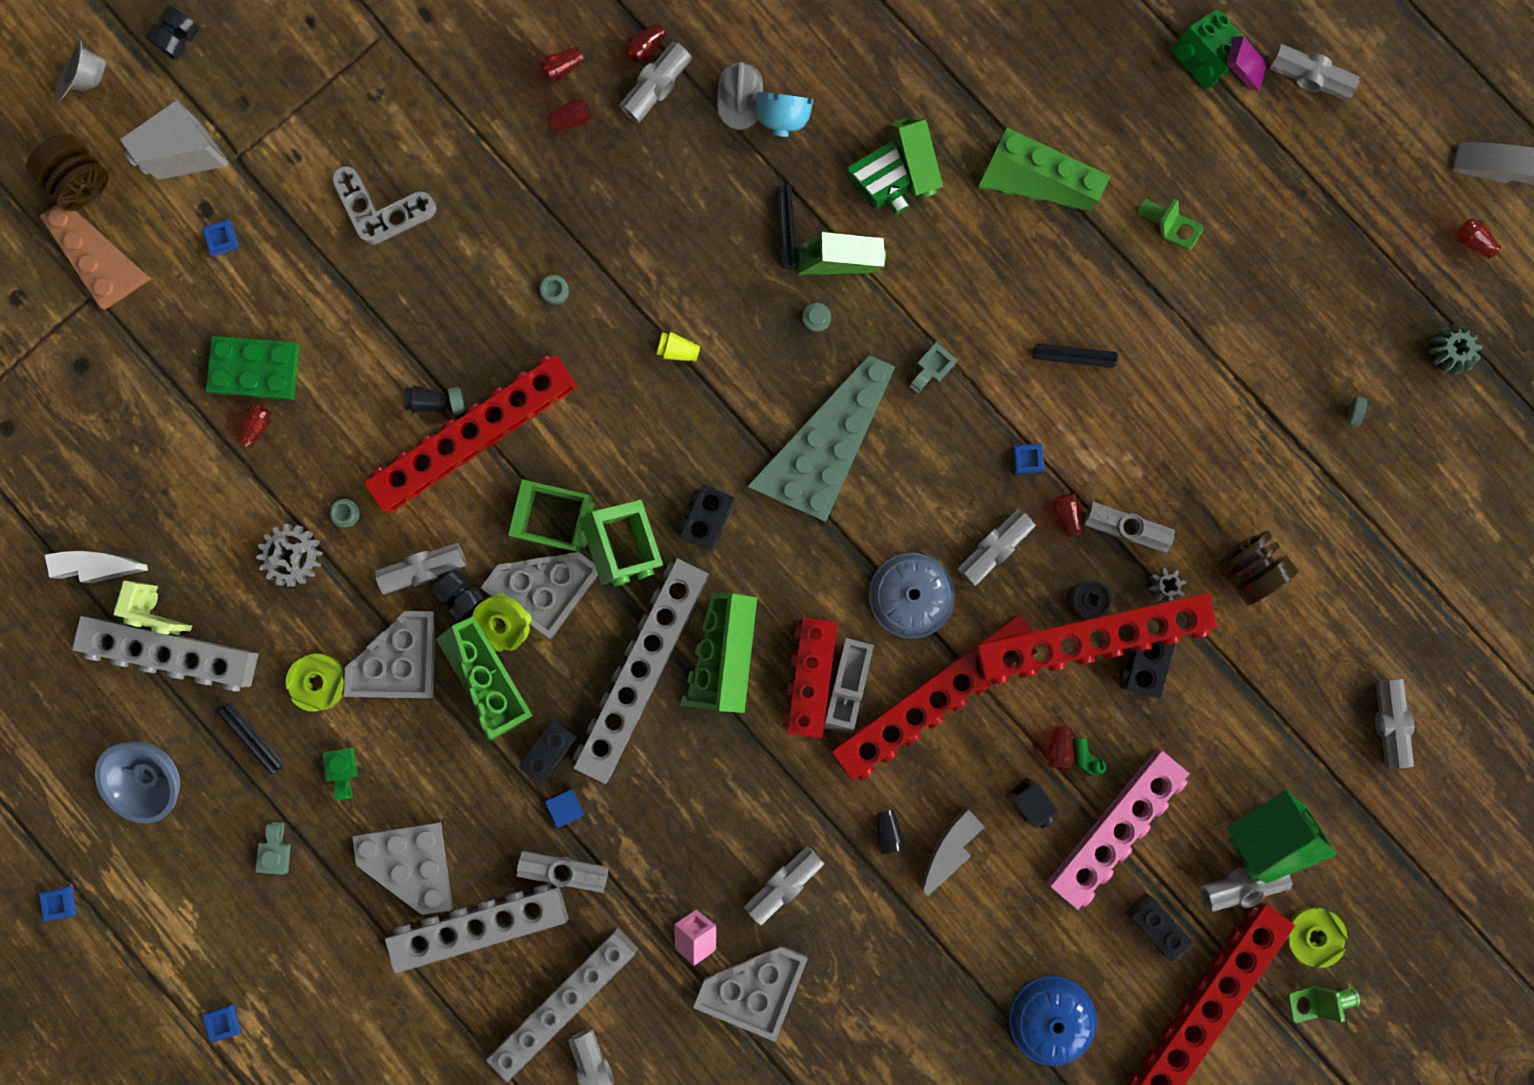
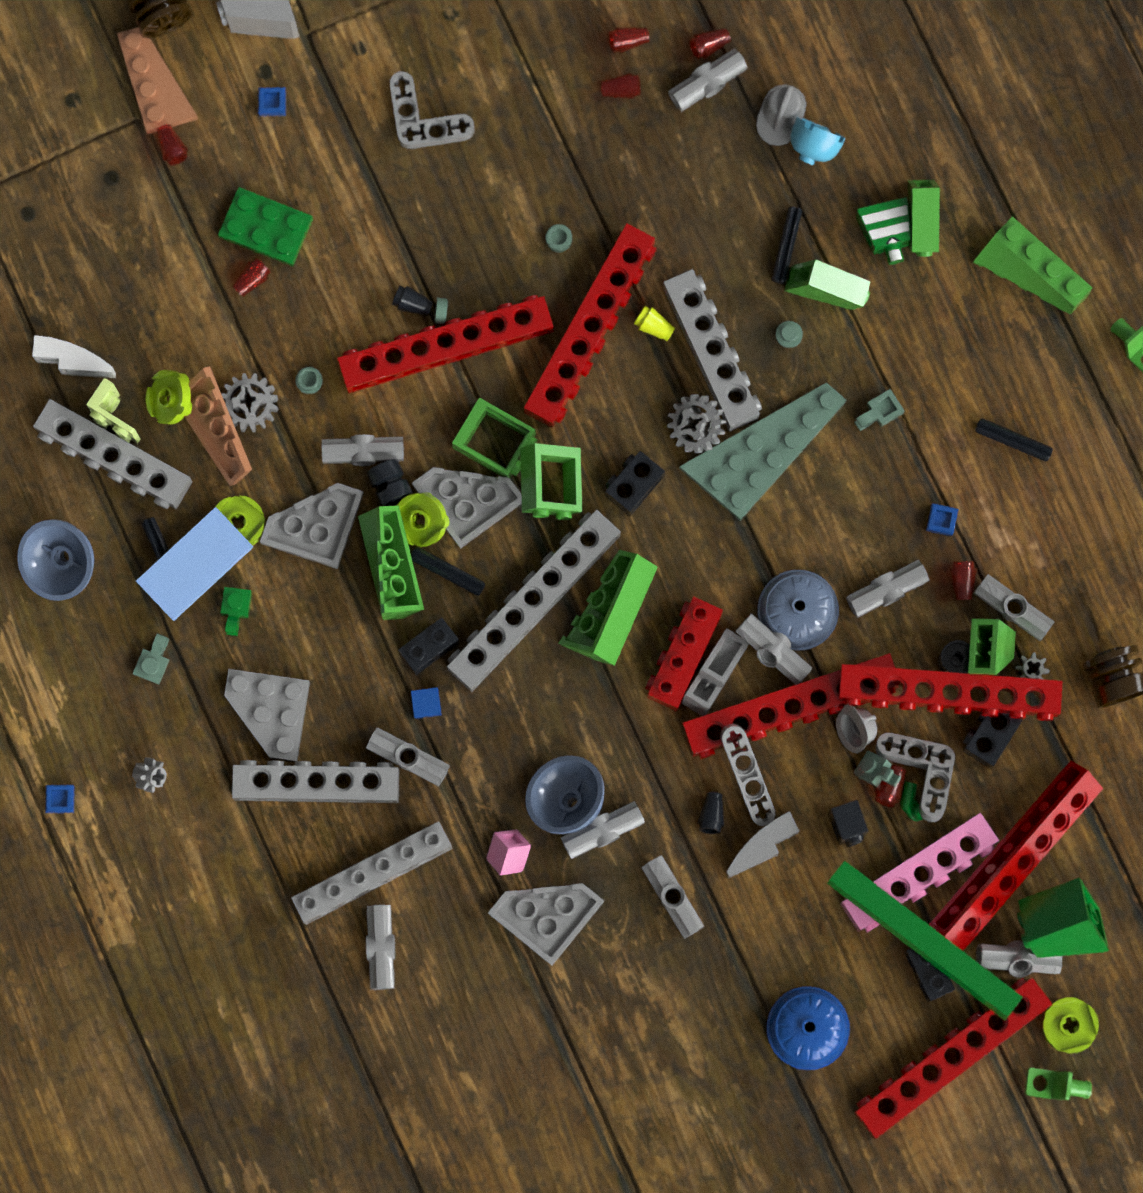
camera: 15 degrees right, 5 degrees down
none -> light grey gear [132,757,167,793]
none -> light blue tile [136,507,253,621]
none -> lime plate [146,370,192,424]
none -> clear red cone [157,124,188,166]
none -> nougat wing [184,366,252,486]
none -> black axle [411,547,485,596]
none -> red brick [524,223,657,428]
none -> sand blue hat [526,756,604,834]
none -> light grey piece [641,855,705,939]
none -> light grey brick [663,269,762,432]
none -> light grey gear [667,394,726,453]
none -> light grey beam [720,724,775,826]
none -> light grey piece [735,614,812,685]
none -> green tile [827,861,1023,1020]
none -> light grey piece [836,704,877,753]
none -> sand green plate [853,751,901,787]
none -> light grey beam [875,733,955,822]
none -> red brick [929,760,1103,951]
none -> bright green slope [968,619,1016,675]

